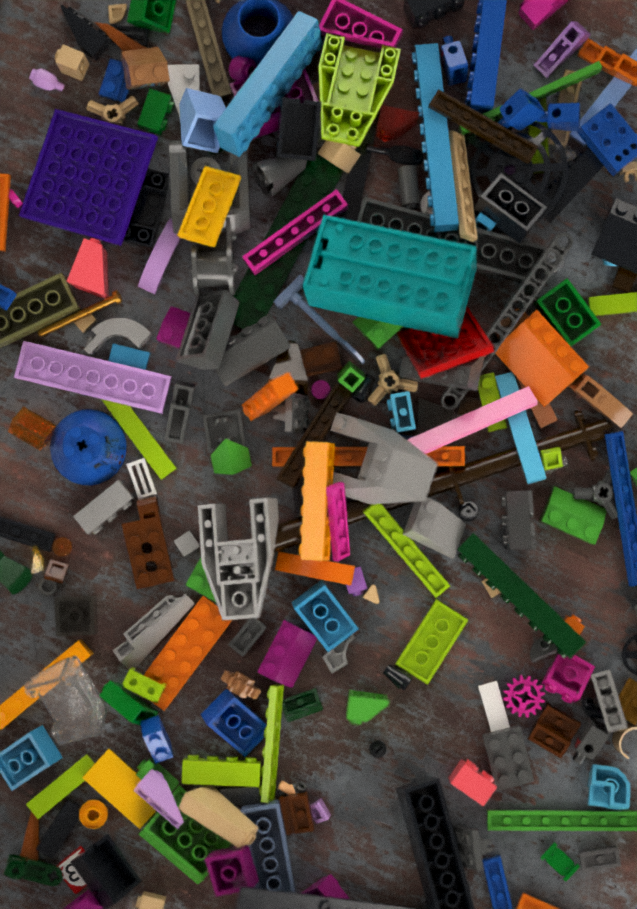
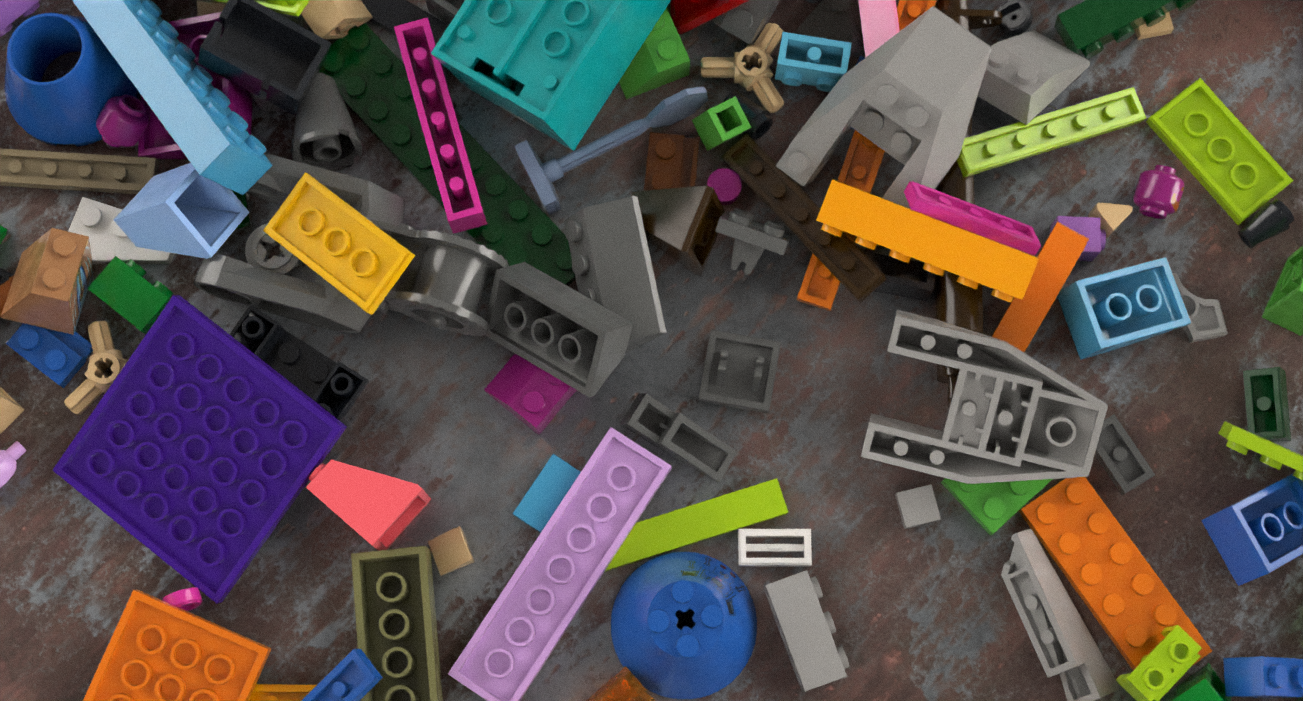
camera: 75 degrees left, 10 degrees down
pearl gold bar [37,290,123,337] -> none
light grey arch [84,318,153,356] -> none
reddish brown hinge [121,496,175,589] -> none
lavender slope [138,218,182,295] -> none
bright green slope [211,438,252,475] -> none
medium nougat gear [221,670,261,700] -> none
orange brick [242,372,298,421] -> none
magenta slope [258,619,317,688] -> none
none -> magenta head [1133,165,1185,219]

